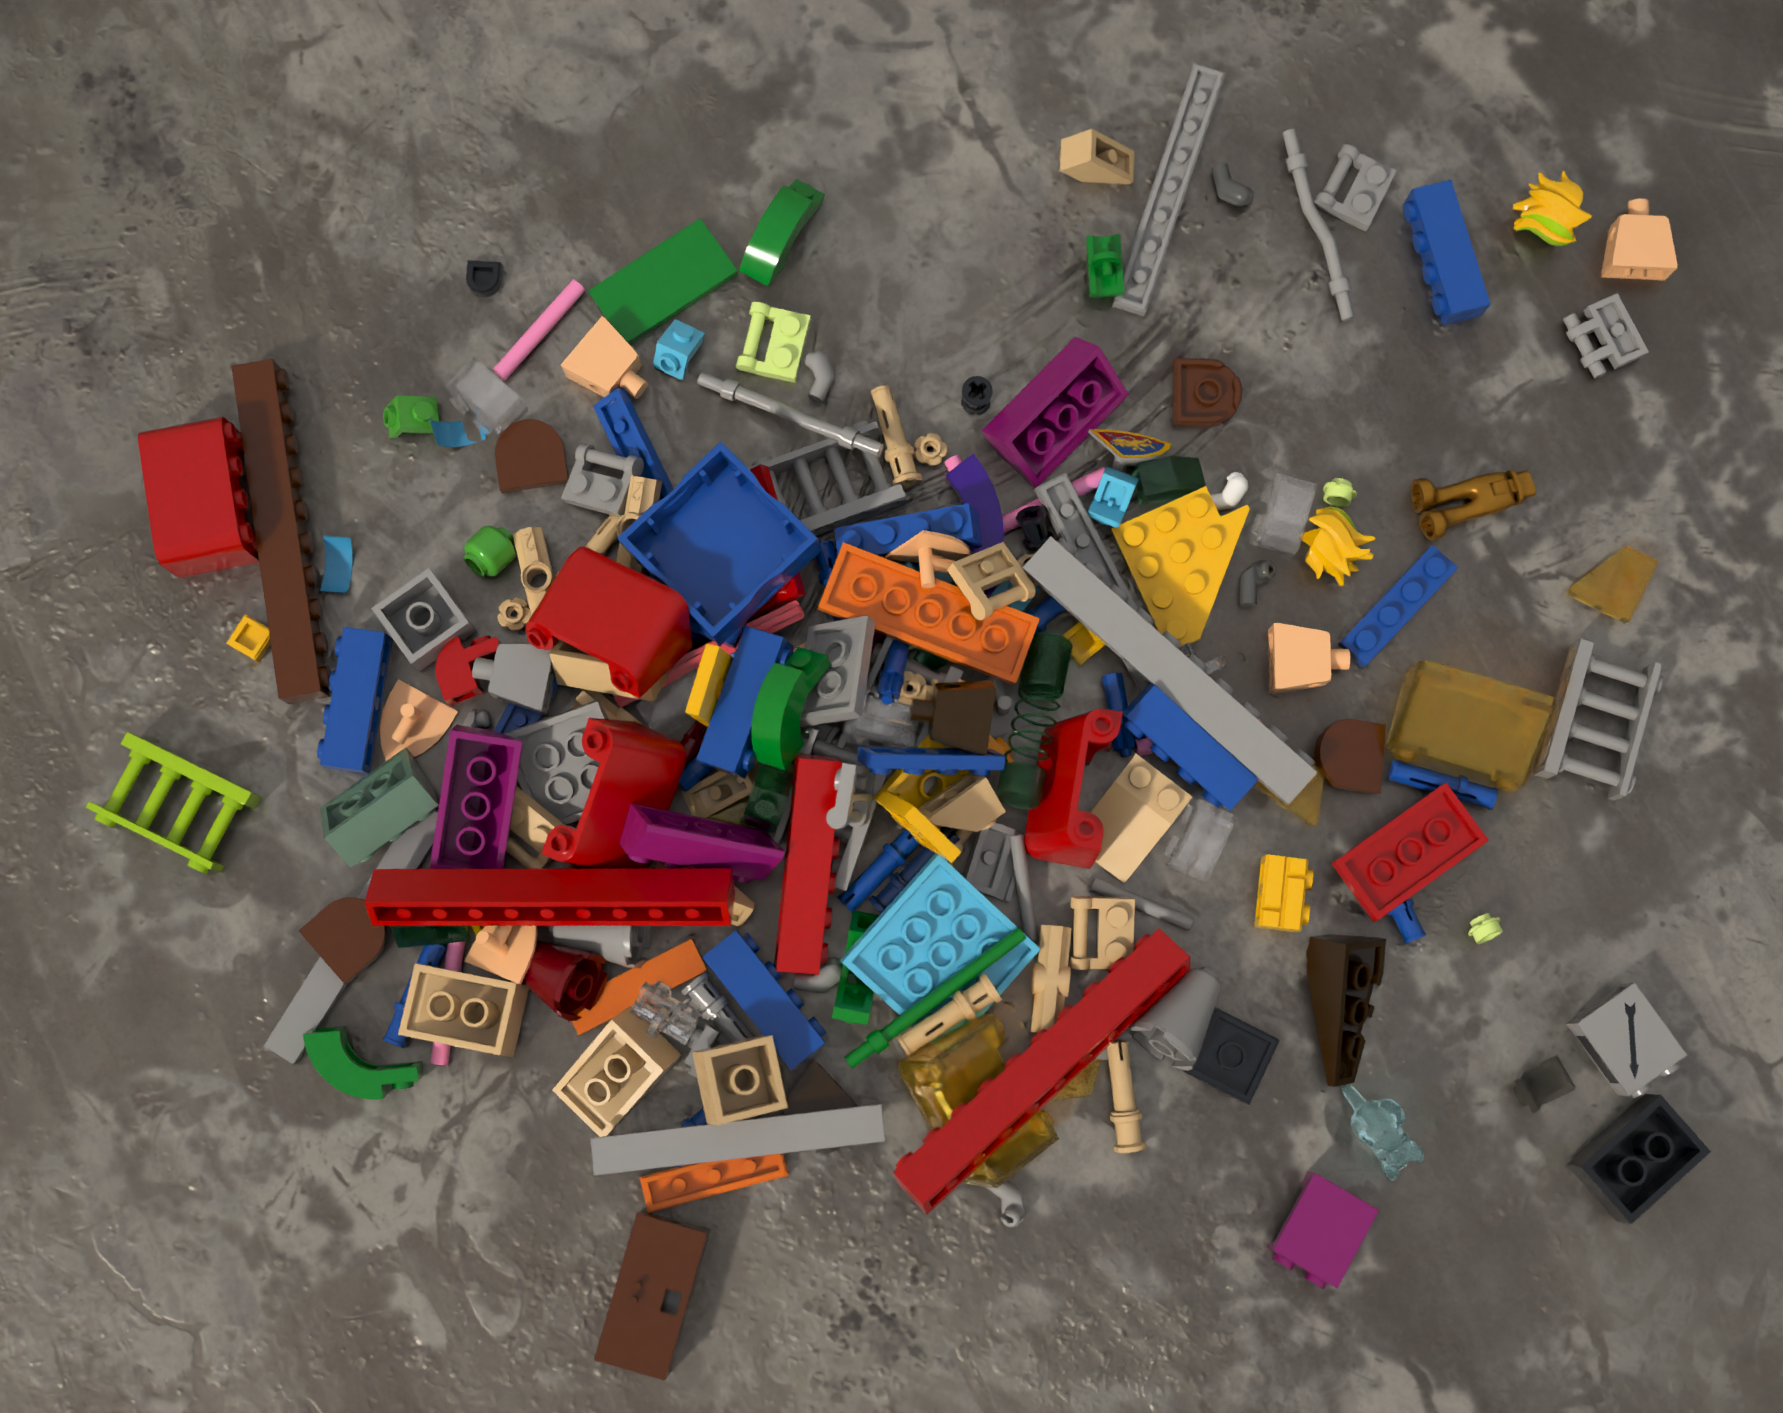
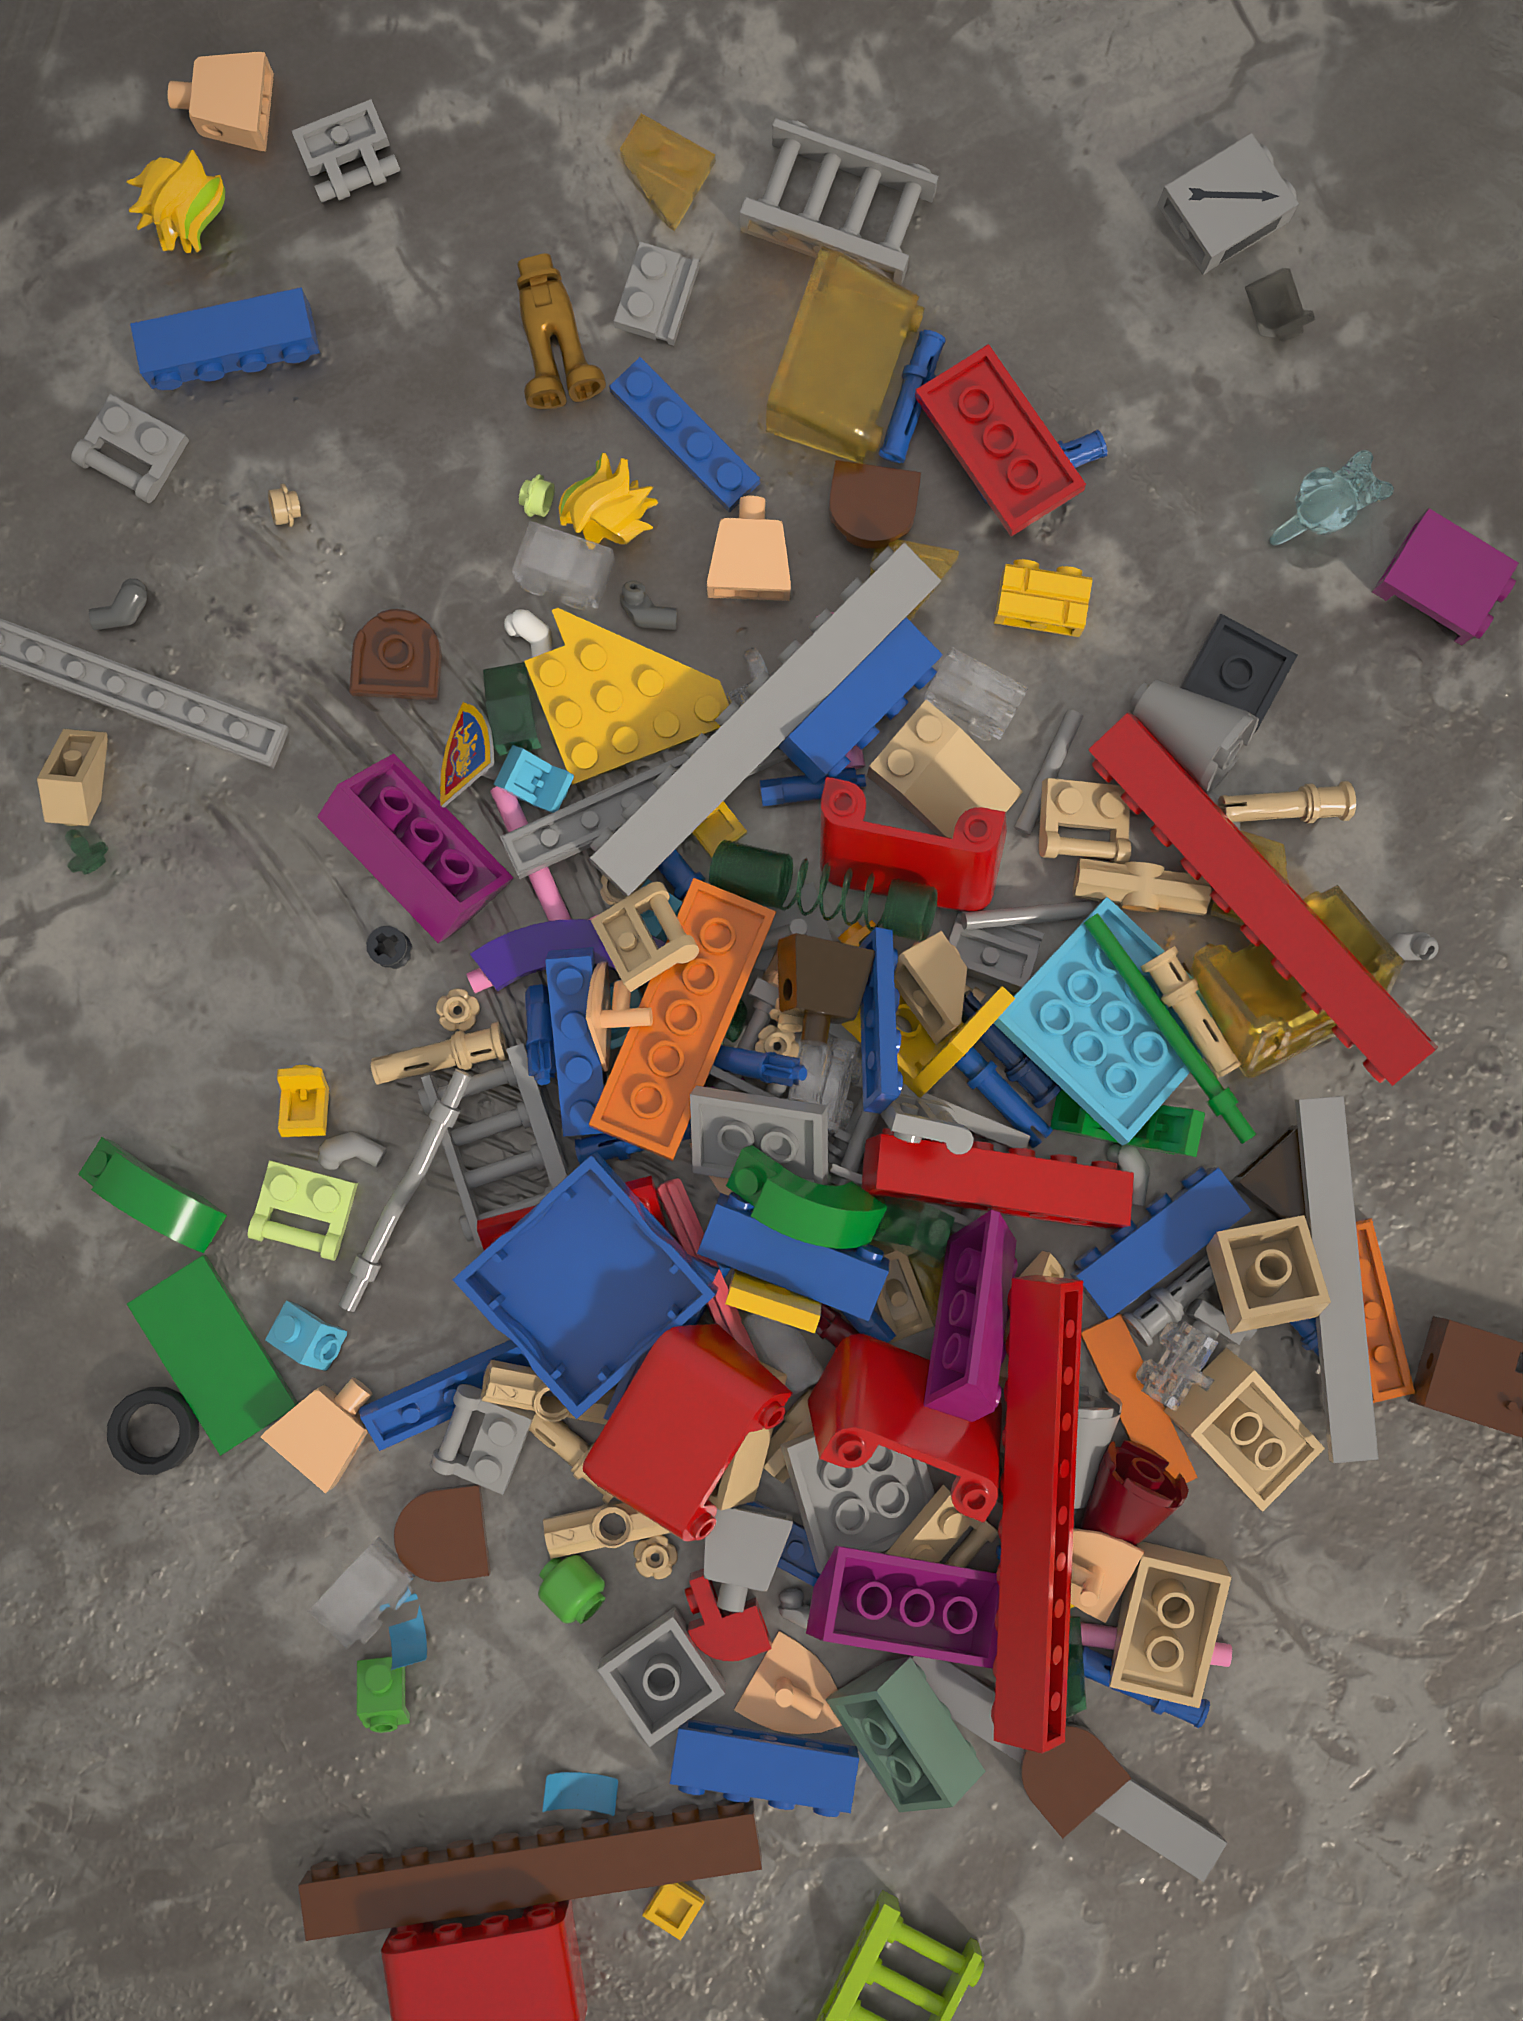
camera: 90 degrees left, 5 degrees up
green arch [303,1026,423,1100] -> none
black tile [466,260,503,297] -> none
bright pink piece [493,279,586,381] -> none
black bush [1016,506,1054,551] -> none
green hips [1086,234,1124,298] -> none
light grey bar [1282,129,1355,321] -> none
dark brown wedge [1306,934,1386,1087] -> none
yellowish green plate [1468,913,1503,944] -> none
black brick [1567,1094,1711,1224] -> none
none -> clear green plate [65,829,109,875]
none -> black tyre [107,1387,199,1475]
none -> tan plate [268,484,301,527]
none -> yellow bracket [277,1065,329,1137]
none -> blue piece [525,984,557,1085]
none -> light grey plate [614,241,700,346]

